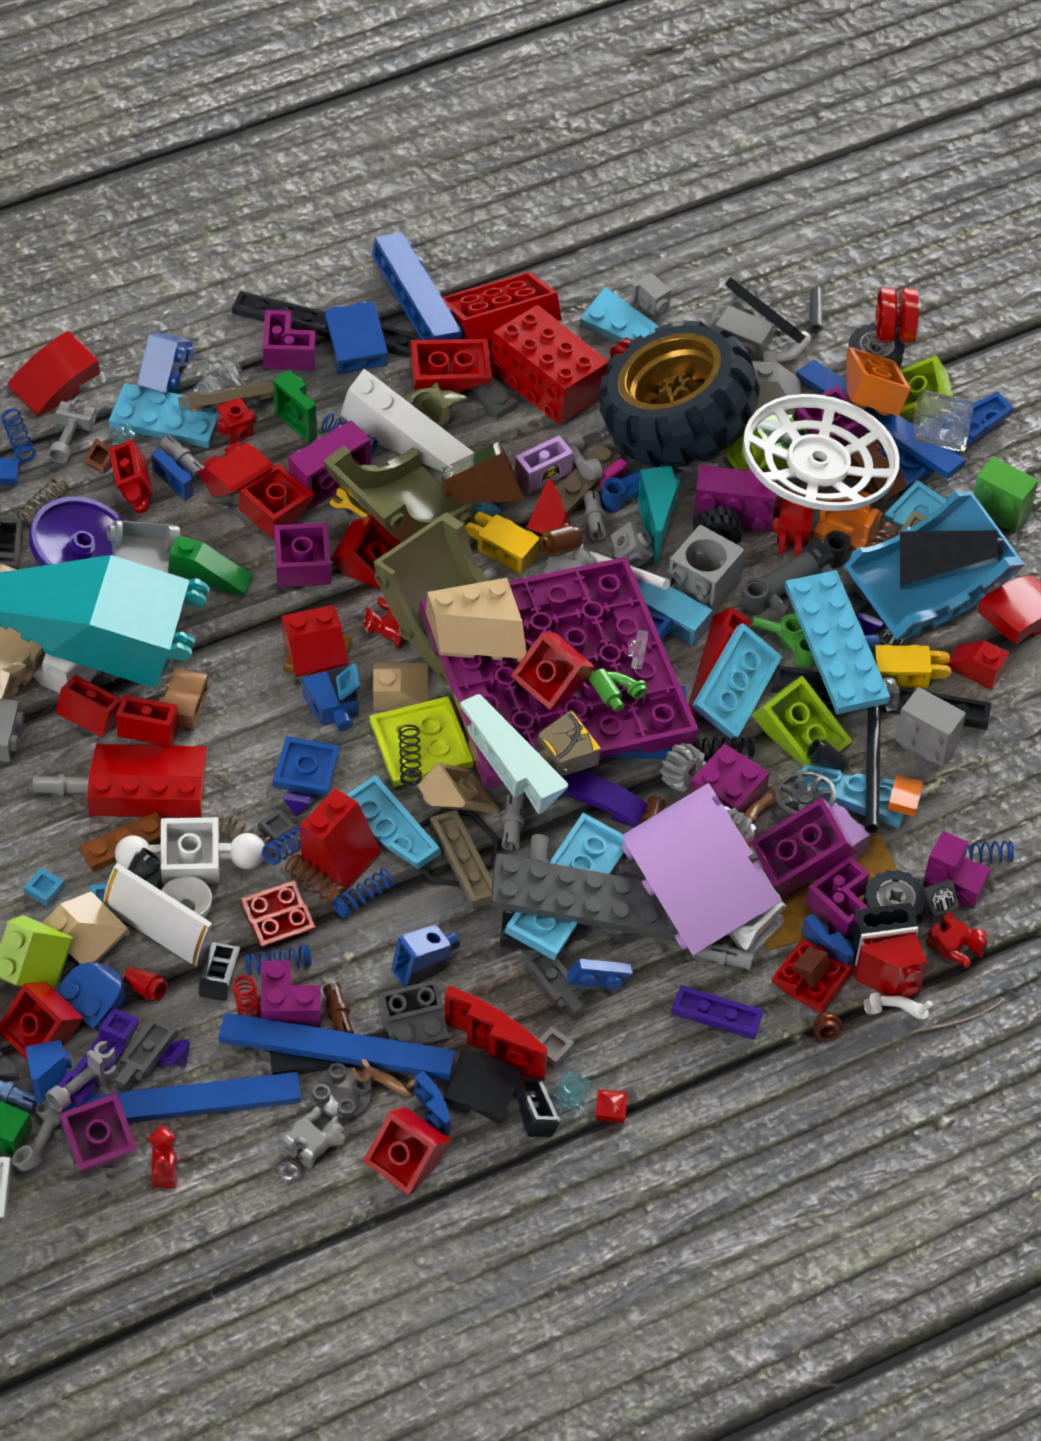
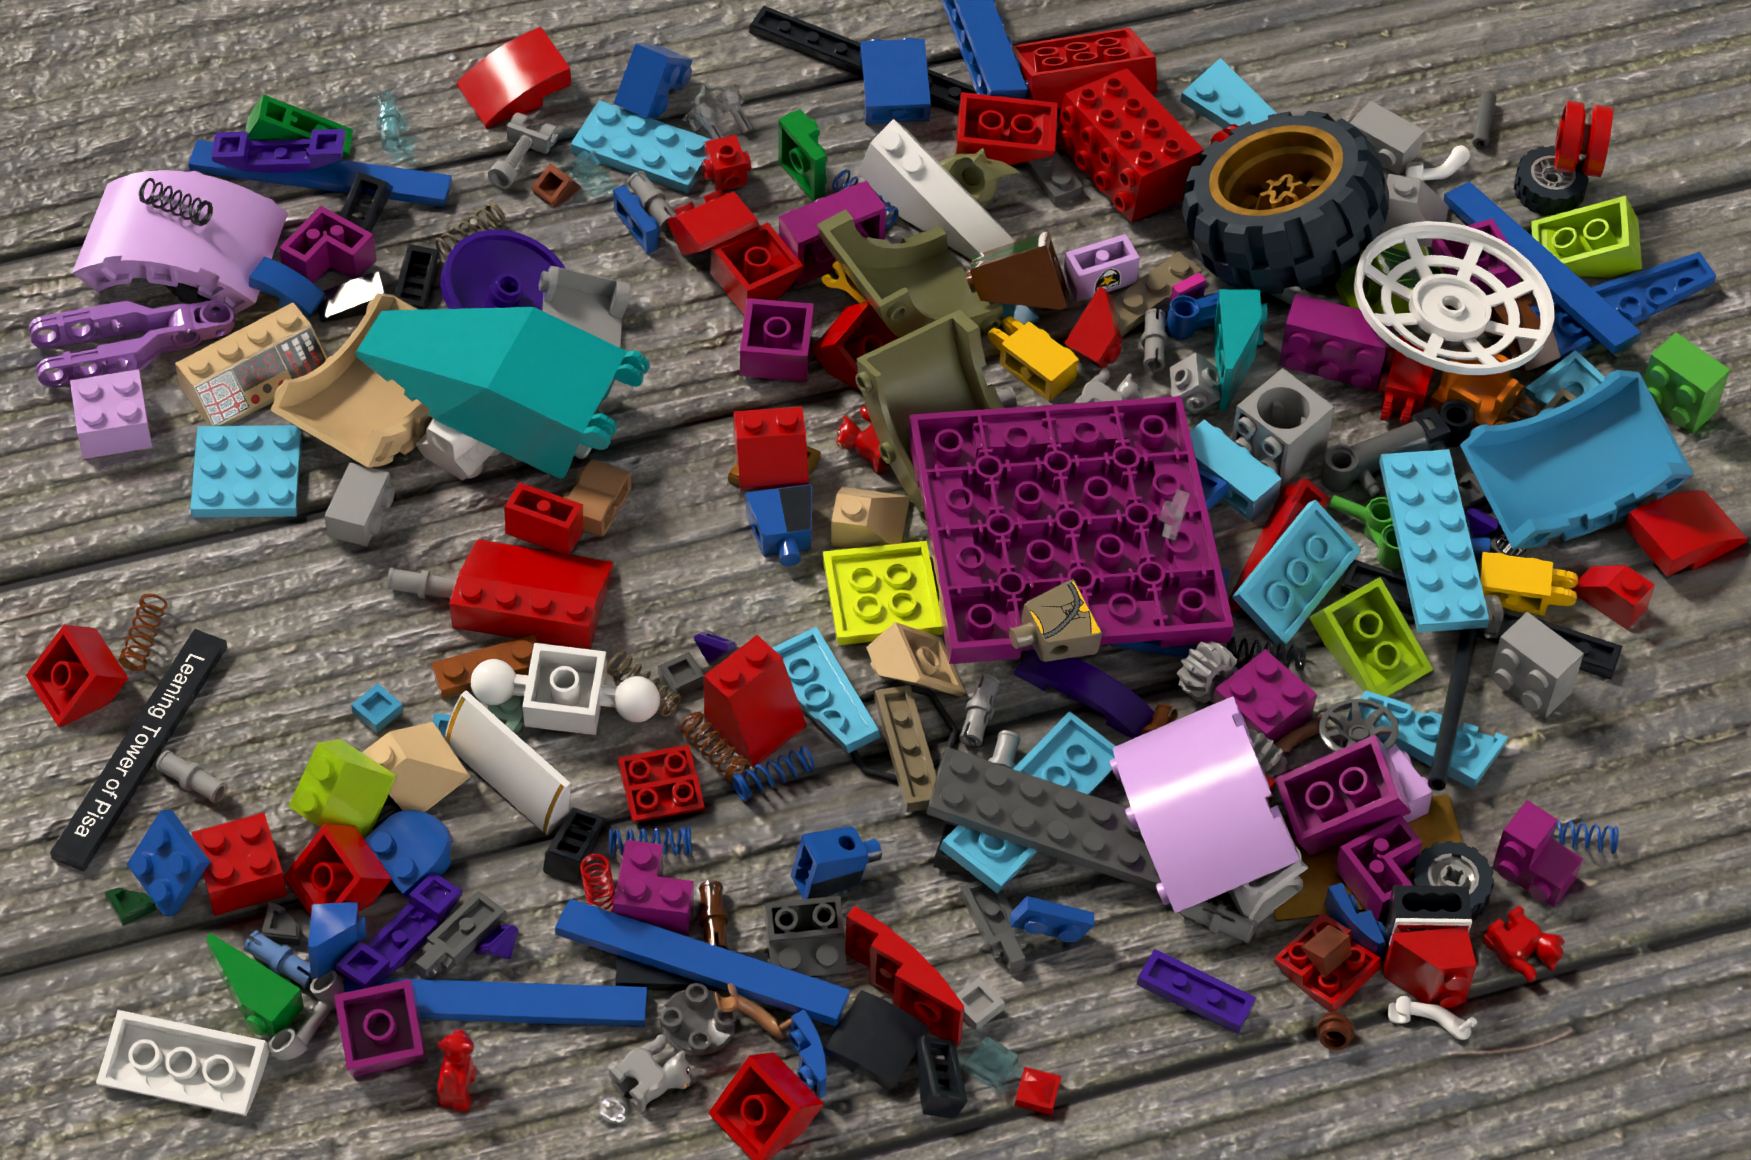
camera: 10 degrees right, 0 degrees up
blue piece [1,408,36,462] -> none
light grey bar [46,1041,116,1112] -> none
red brick [56,675,122,738] -> none
red hinge [109,439,153,514] -> none
red cone [123,966,168,1001] -> none
black cone [127,848,161,881] -> none
white piece [161,876,212,918] -> none
green slope [168,536,253,597] -> none
dark tan plate [178,380,274,412] -> none
blue piece [262,826,301,865] -> none
magenta brick [263,310,316,370] -> none
blue plate [273,736,340,797] -> none
dark azure slope [336,663,362,700] -> none
piece [398,724,422,786] -> none
tan wedge [425,578,527,662] -> none
light aqua wedge [460,694,568,814] -> none
red slope [511,632,595,710] -> none
reddish brown brick [541,525,582,557] -> none
light grey bar [567,432,603,481] -> none
white bar [589,551,670,590] -> none
bright green plant [589,669,648,712] -> none
light grey brick [631,273,671,316] -> none
black tyre [693,506,742,545] -> none
black tile [725,277,806,343] -> none
black cone [806,739,849,773] -> none
orange slope [847,346,911,416] -> none
orange slope [887,775,923,817] -> none
black slope [900,530,1003,589] -> none
clear slope [913,390,975,452] -> none
dark grey tile [923,879,959,917] -> none

